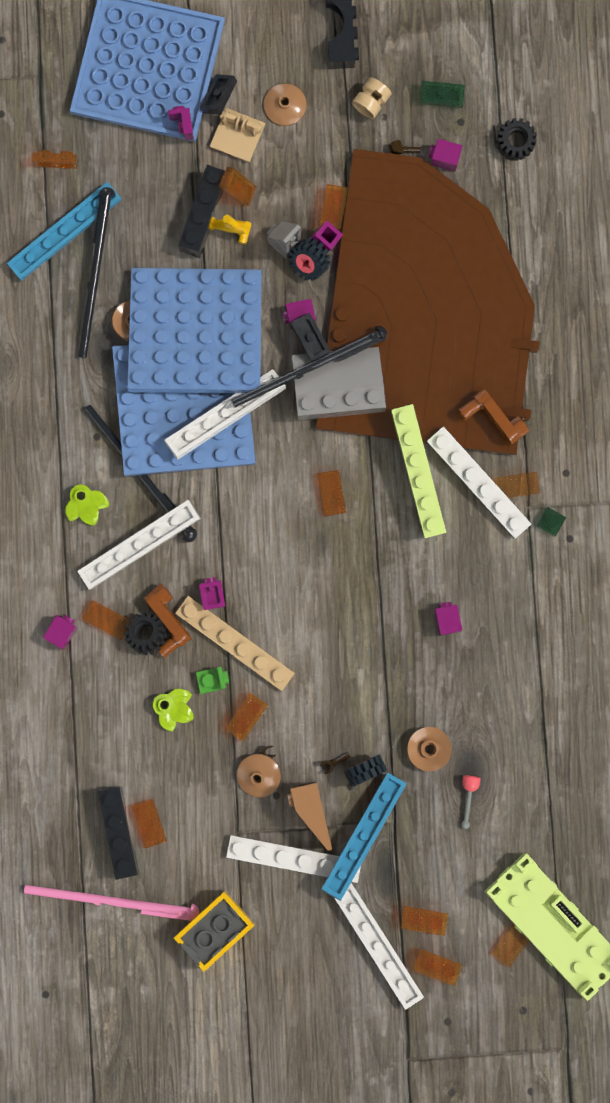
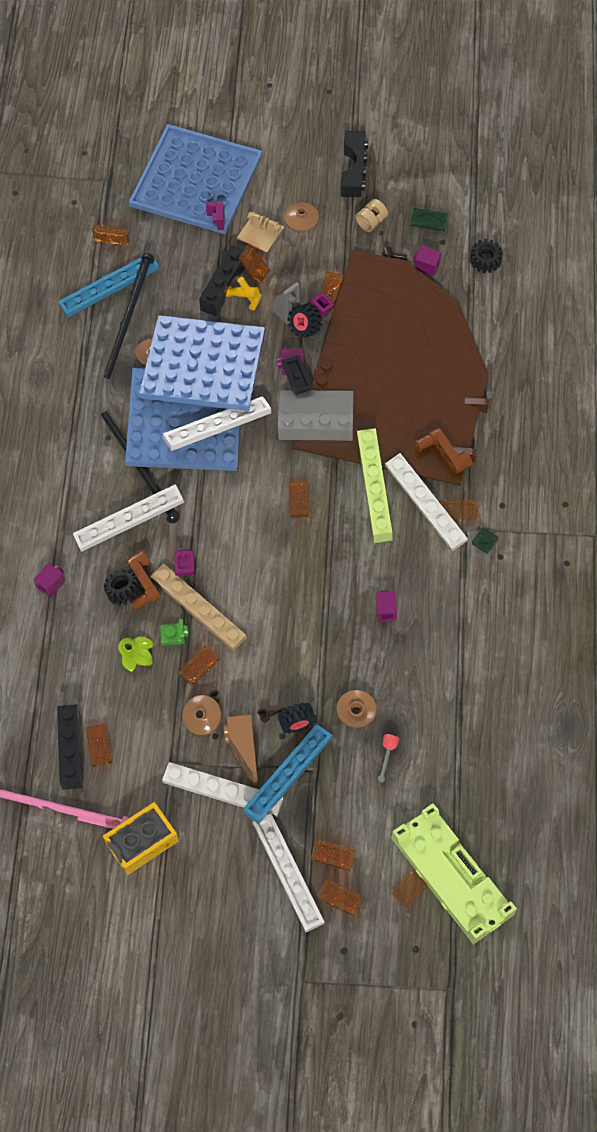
camera: 10 degrees right, 20 degrees down
lime plate [65,484,109,526] -> none
clear orange tile [82,600,131,640] -> none
black plate [200,74,237,115] -> none
black bar [231,326,387,408] -> none

